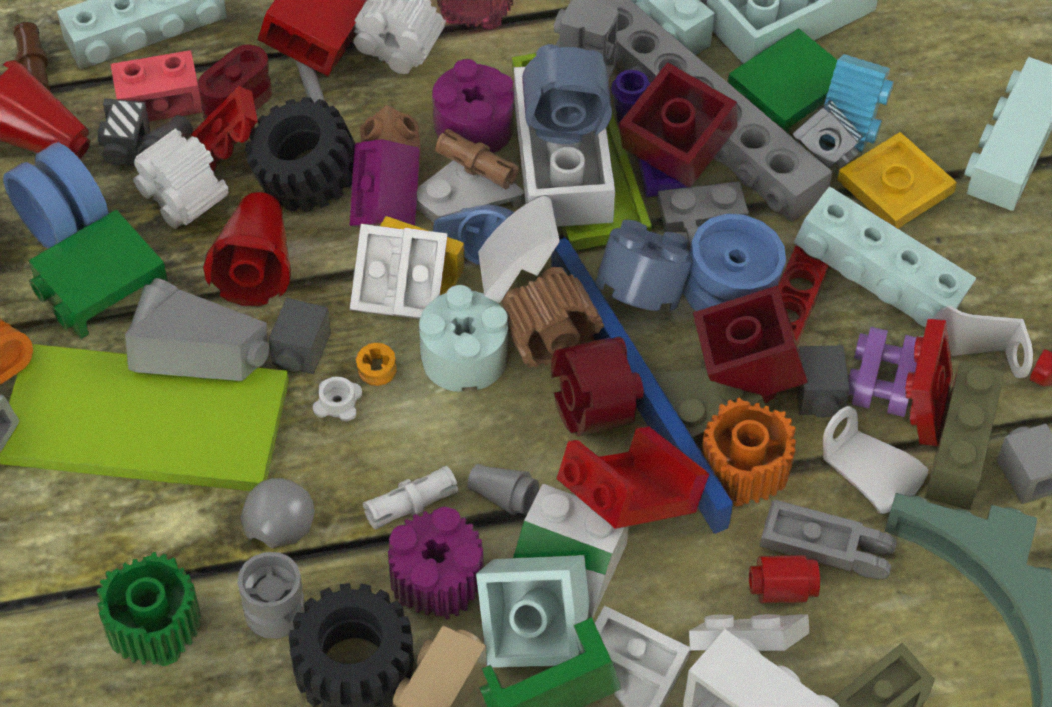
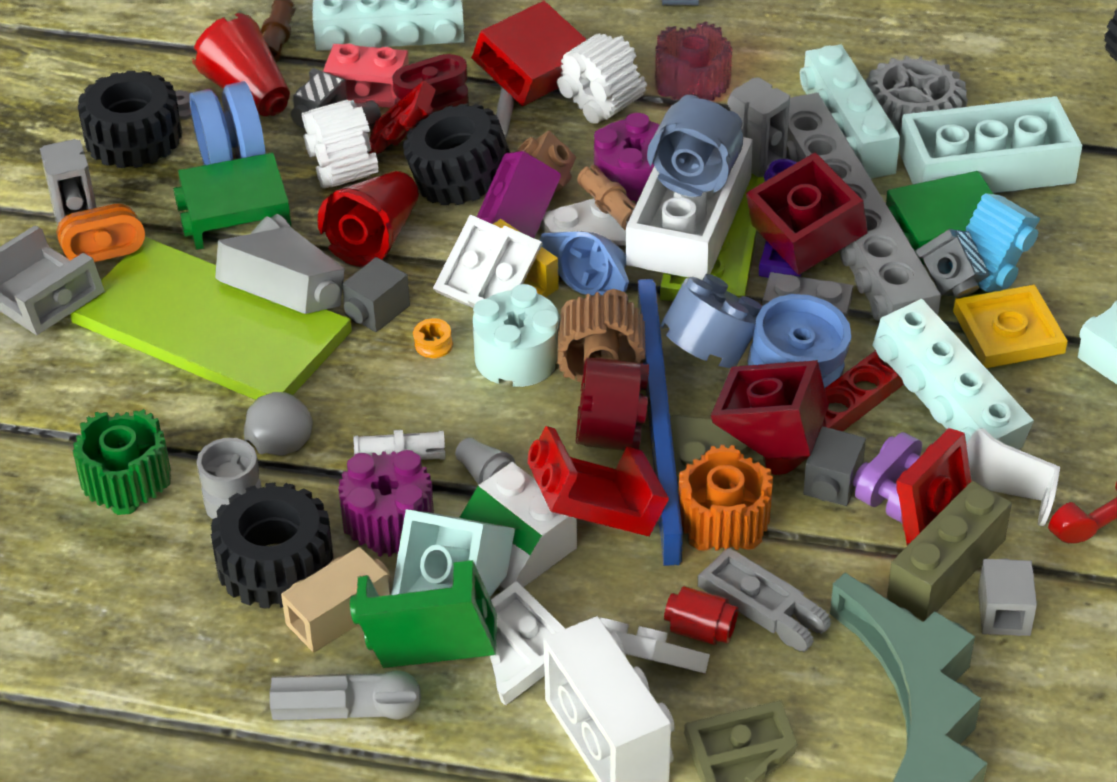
camera: 25 degrees right, 10 degrees down
white plate [313,377,362,422] -> none
white slope [478,195,560,303] -> none
white piece [823,406,929,514] -> none

